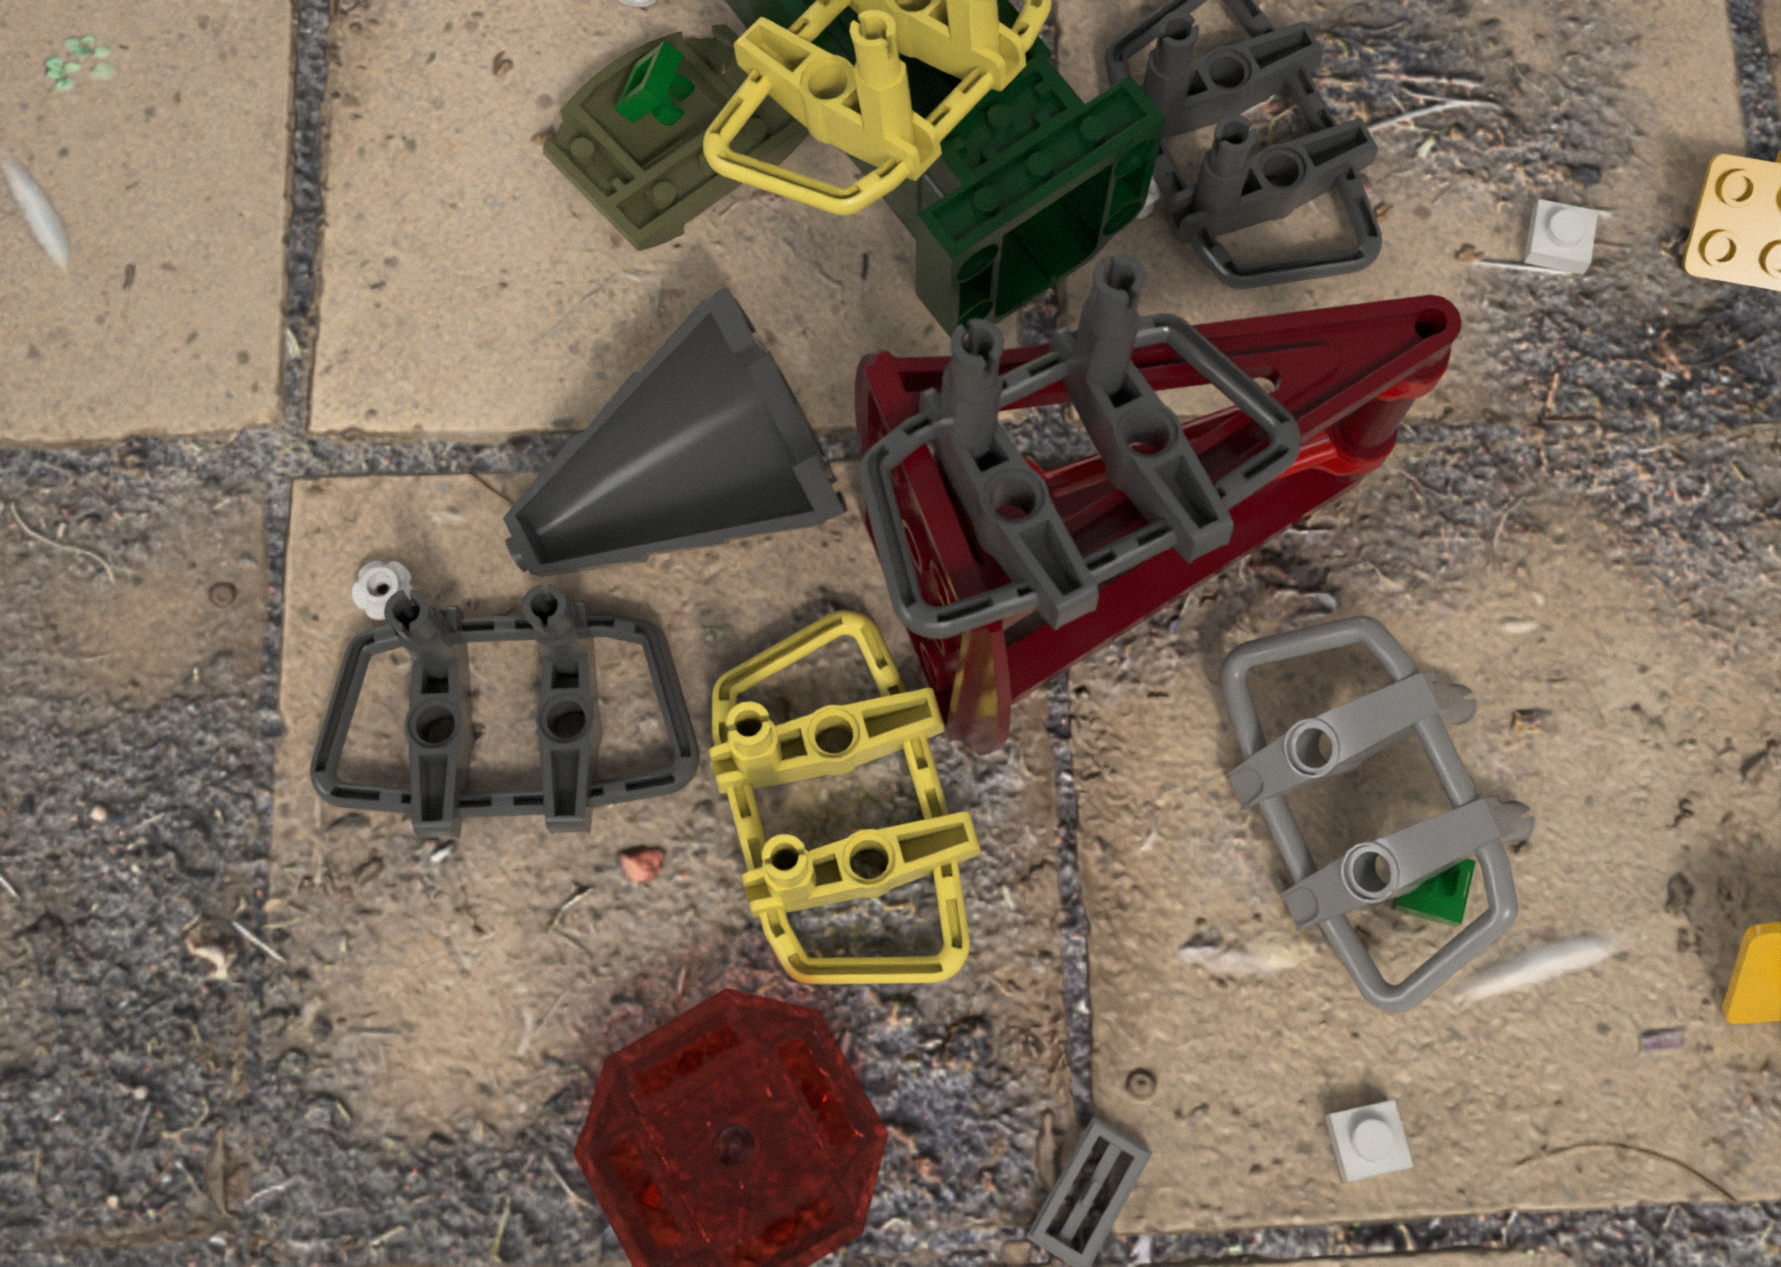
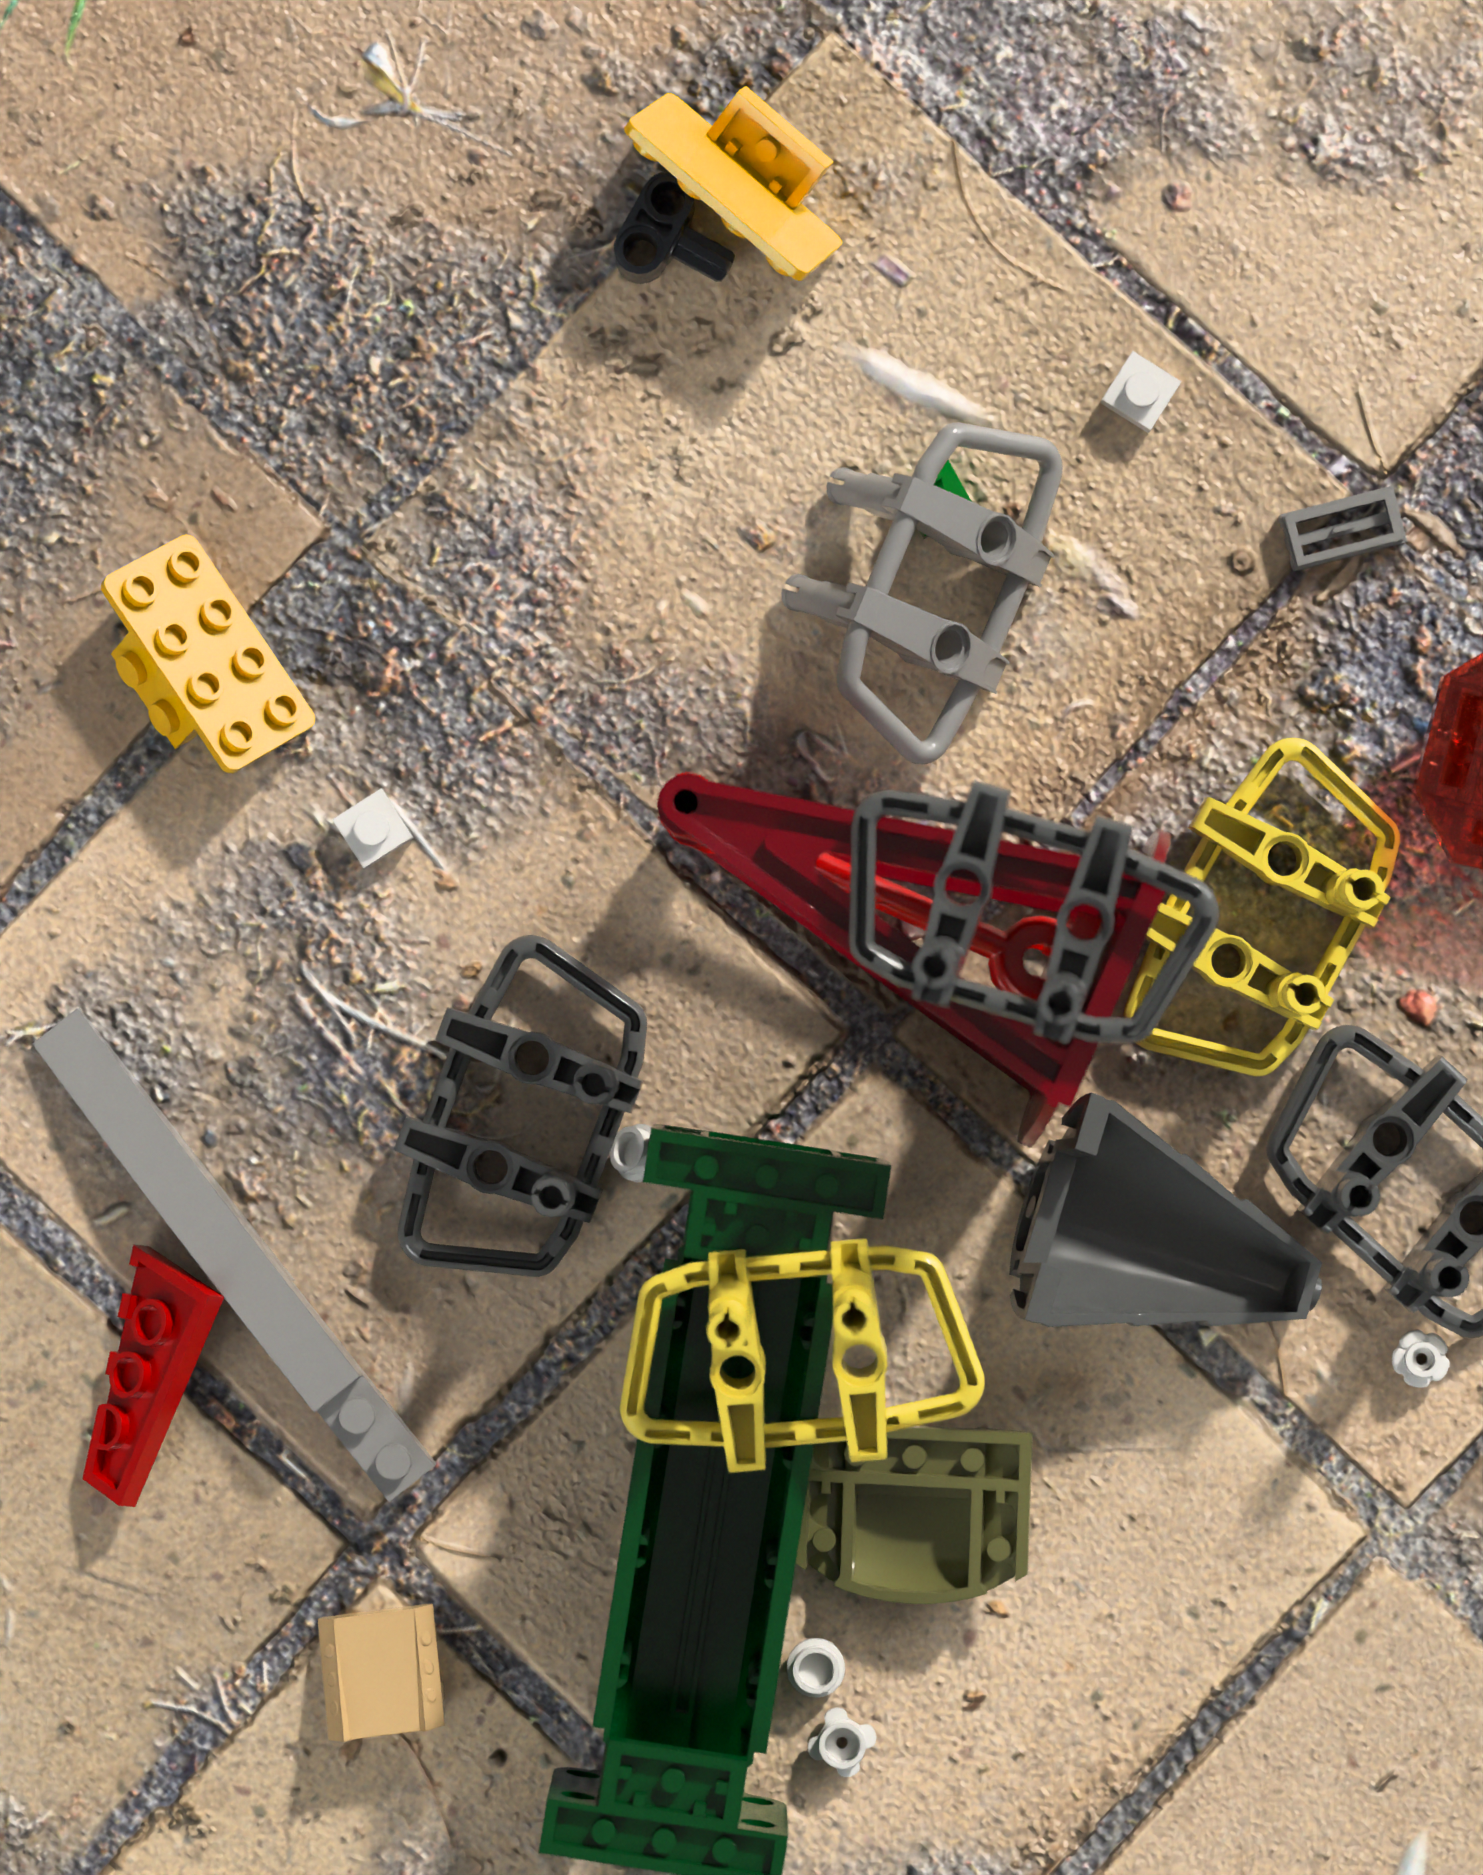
camera: 140 degrees left, 15 degrees up
green tile [614,41,695,126] -> none

